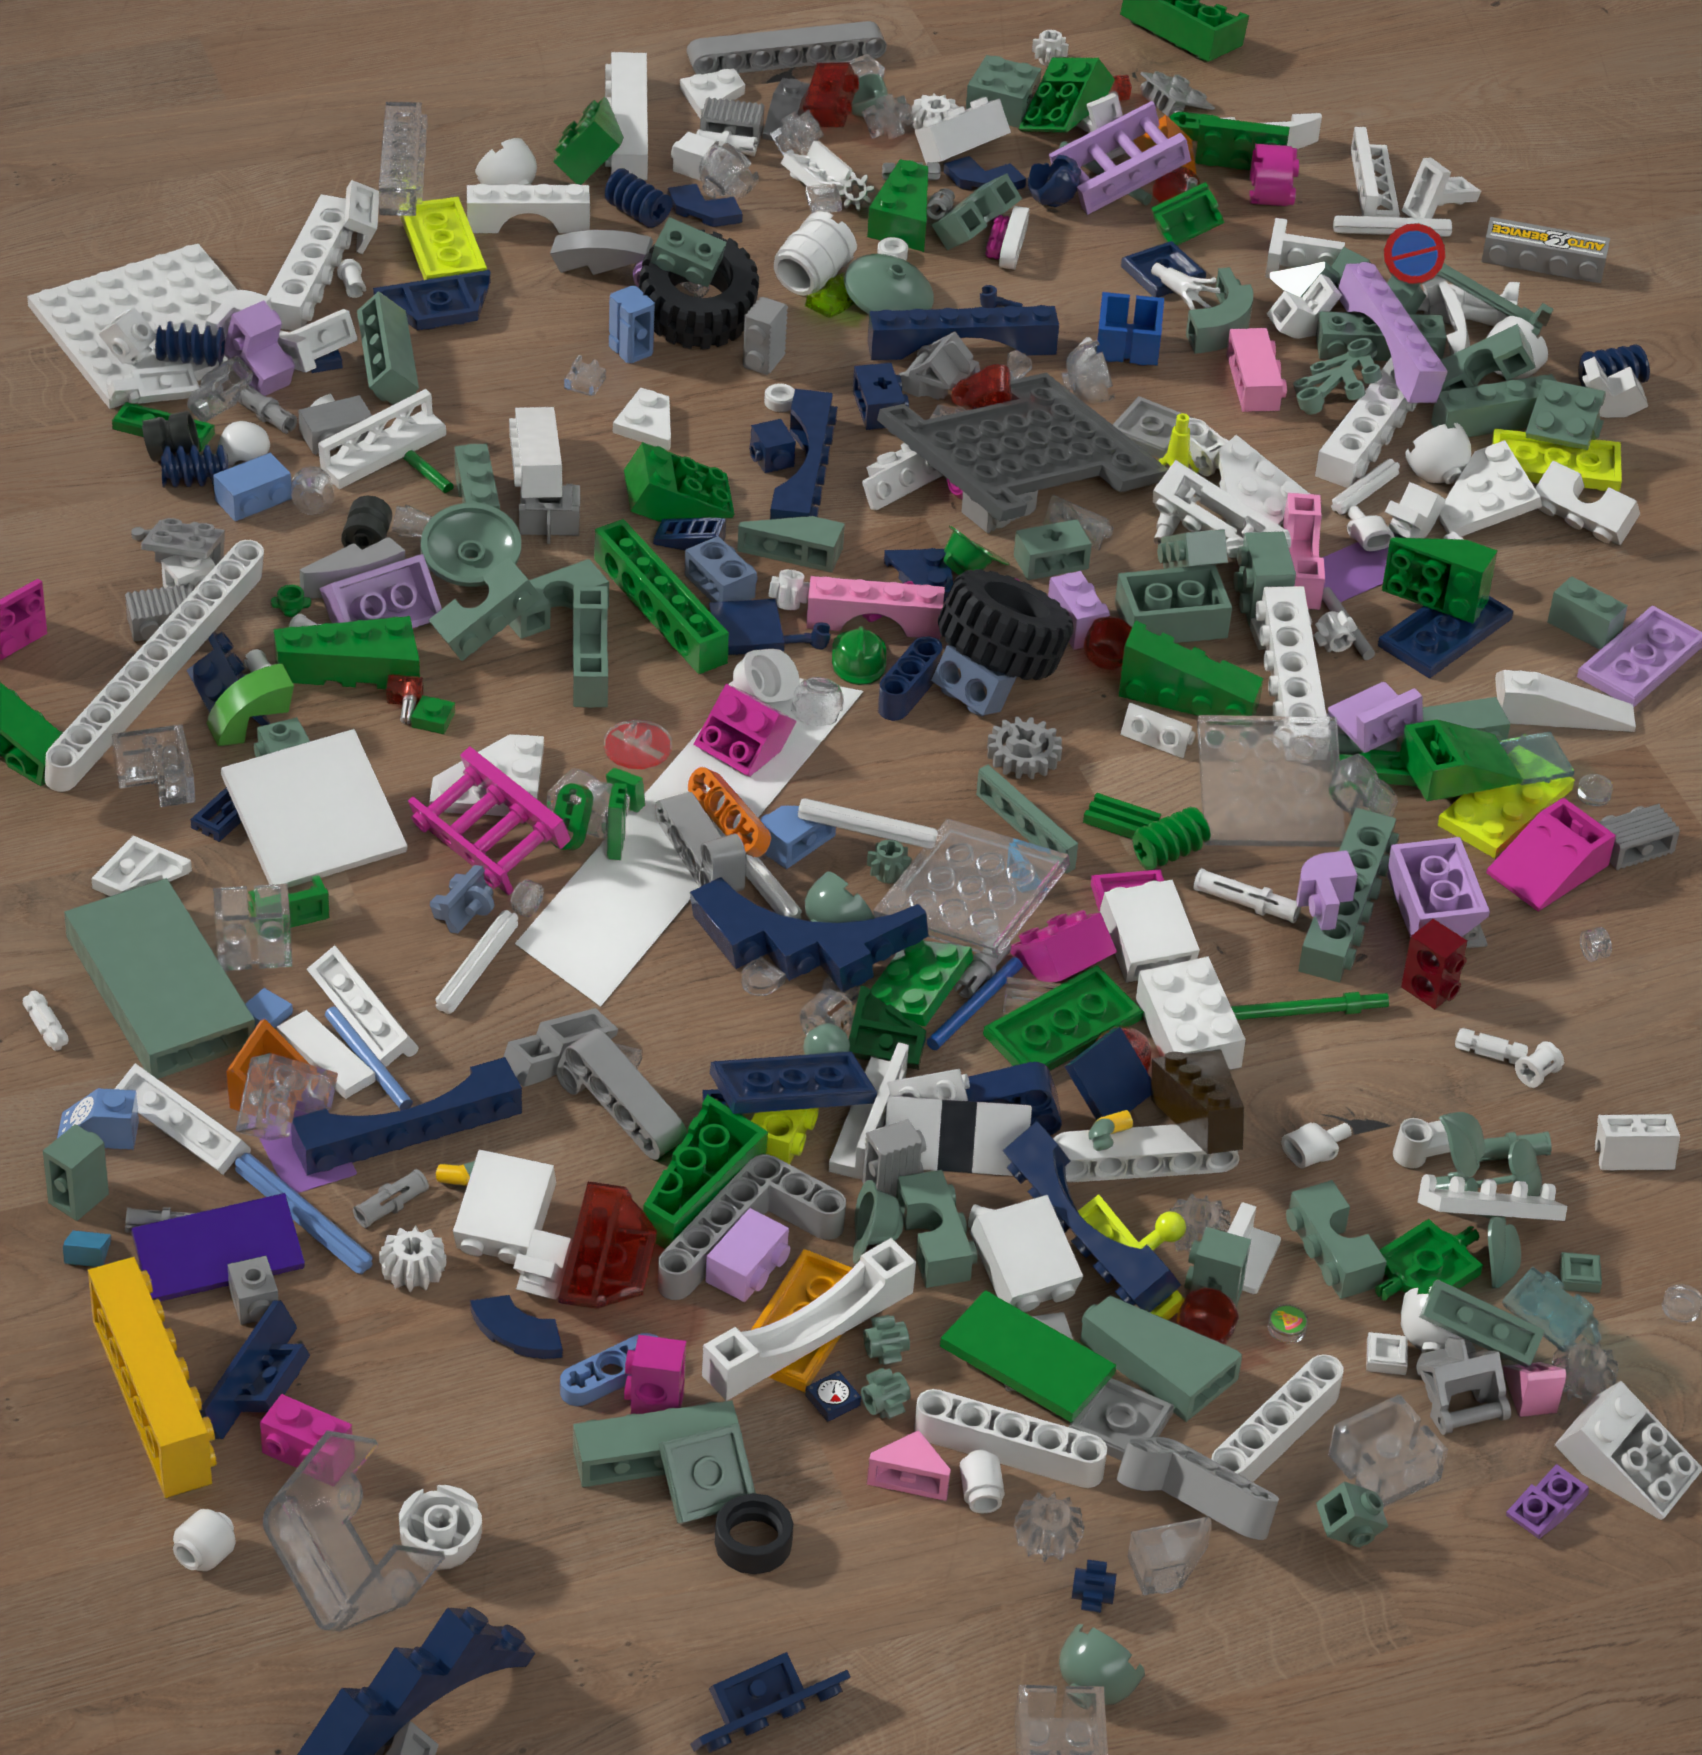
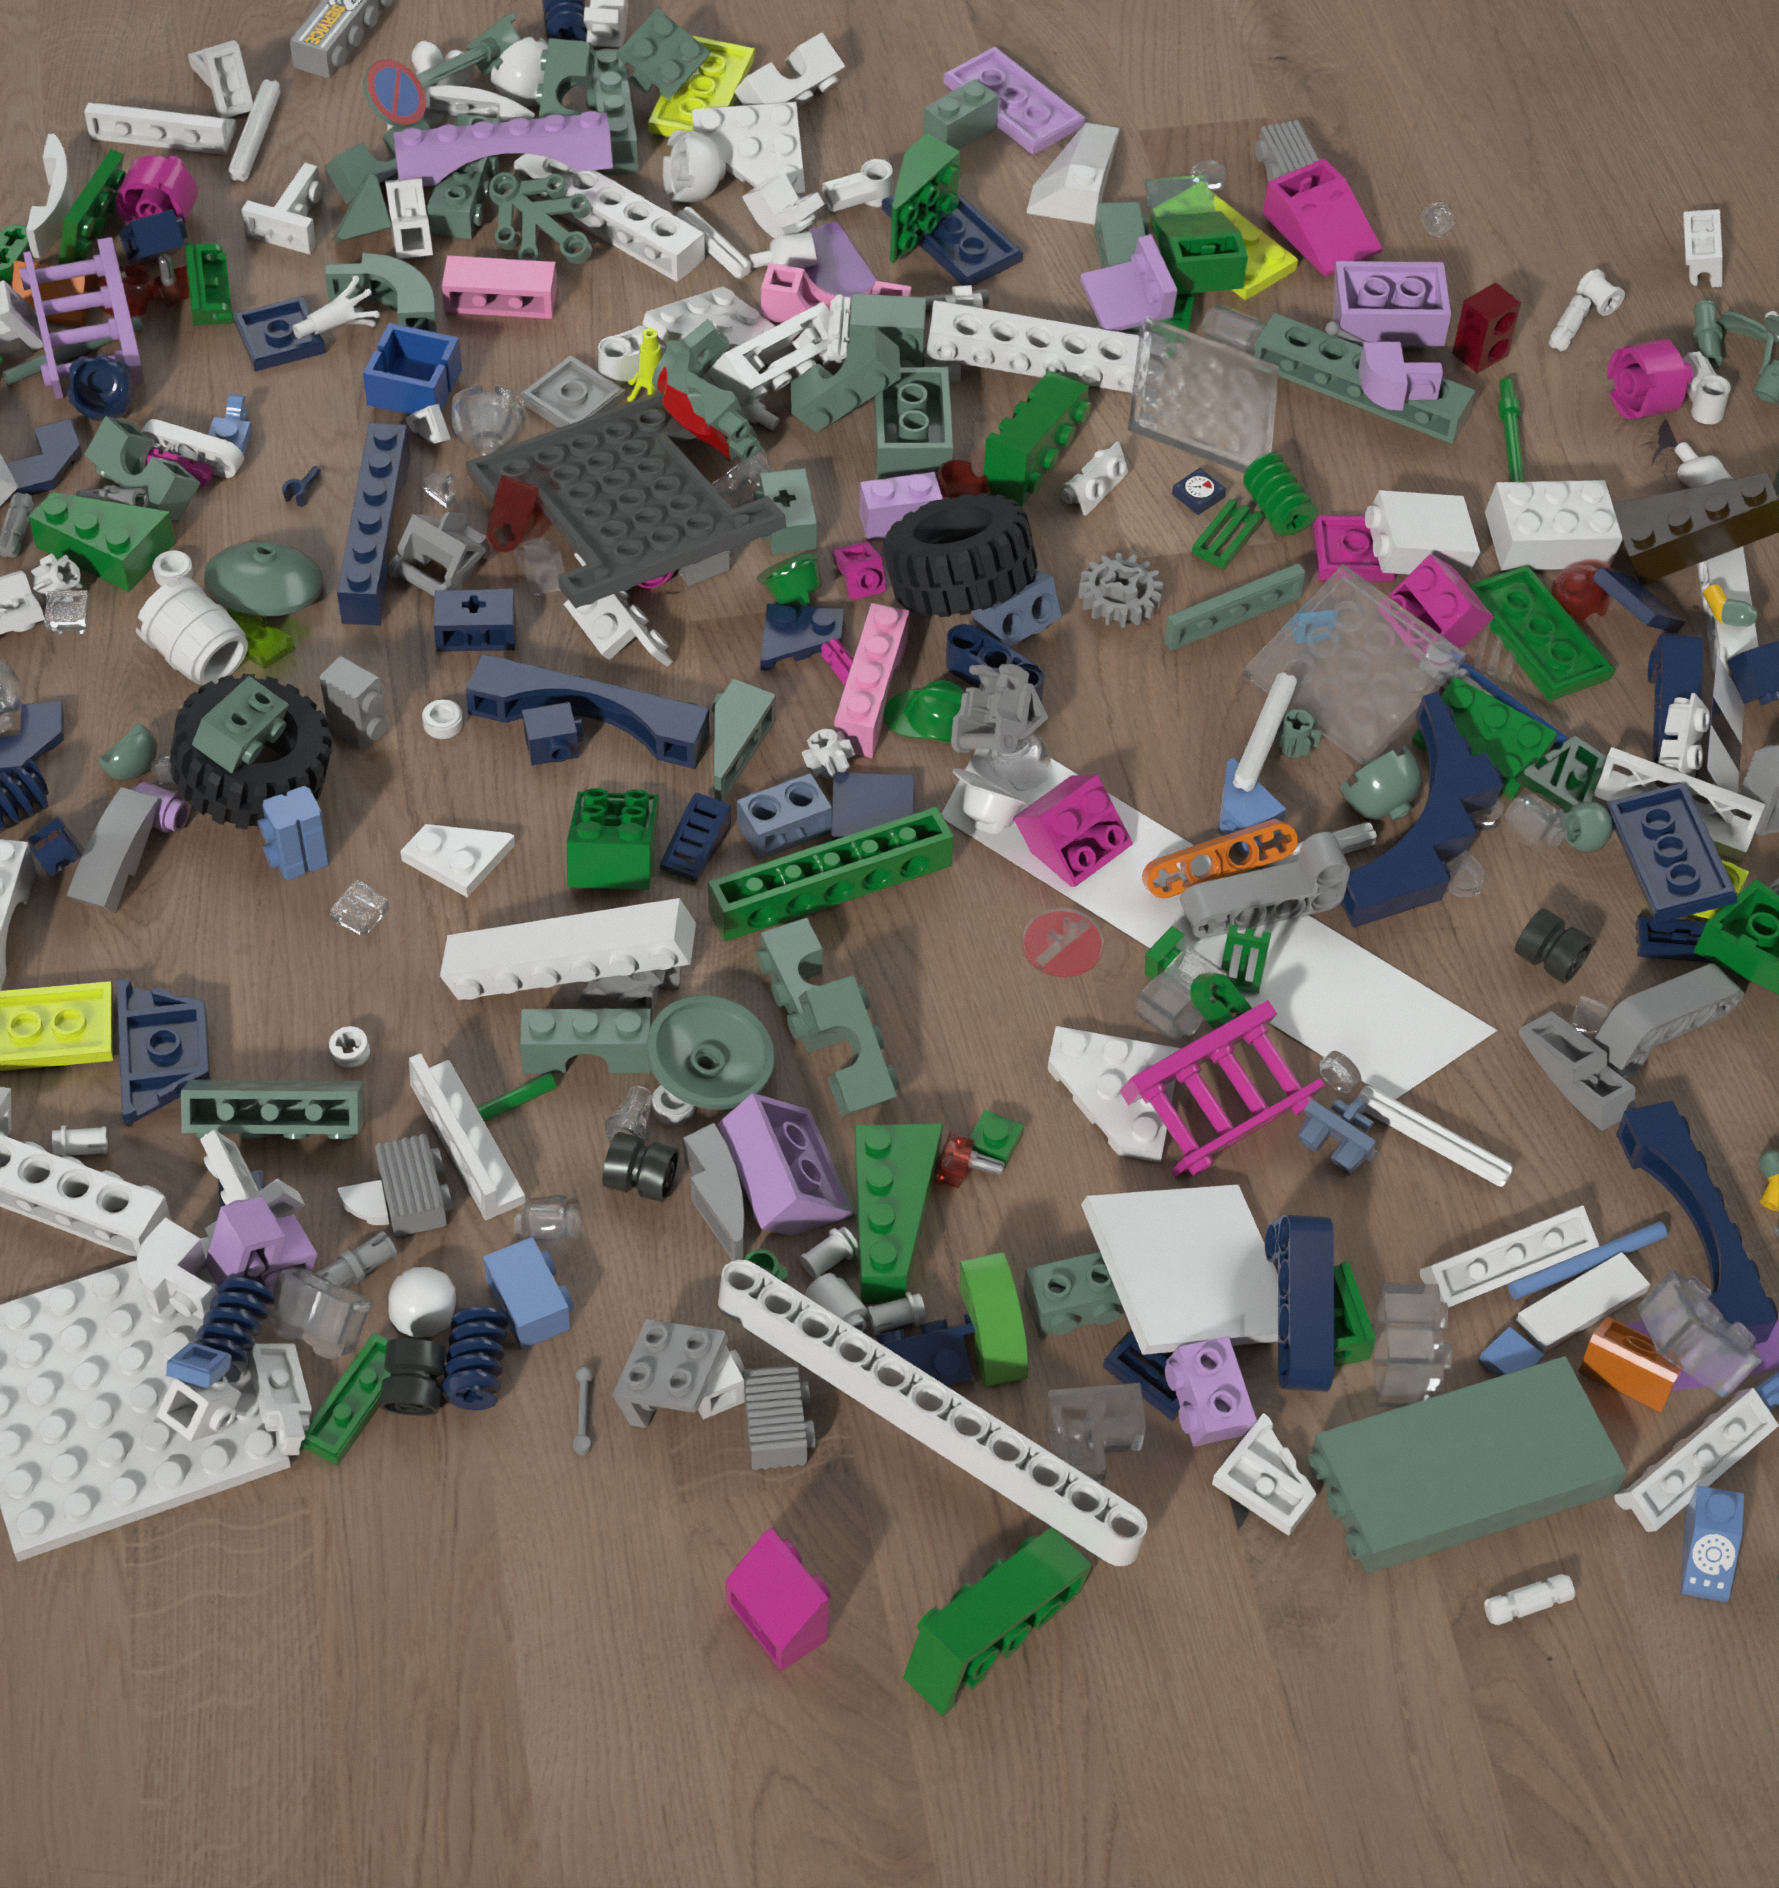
camera: 80 degrees left, 10 degrees up
sand green arch [573,586,608,708] -> none
dark blue hand [783,622,831,649] -> none
white pin [1194,868,1301,923] -> none
none -> dark blue leg [27,816,83,877]
none -> dark blue brick [119,209,188,268]
none -> medium blue tile [166,1342,231,1389]
none -> medium blue plate [208,393,252,455]
none -> white bush [329,1026,370,1068]
none -> sand green hips [652,319,762,462]
none -> white brick [806,1273,869,1332]
none -> light grey piece [951,664,1048,754]
none -> lavender brick [1165,1336,1257,1447]
none -> tile [1172,468,1226,515]
none -> dark blue beam [1265,1214,1334,1392]
none -> light grey hinge [1325,321,1365,347]
none -> pearl dark grey wheel [1514,908,1594,984]
none -> dark pink brick [1607,338,1693,419]

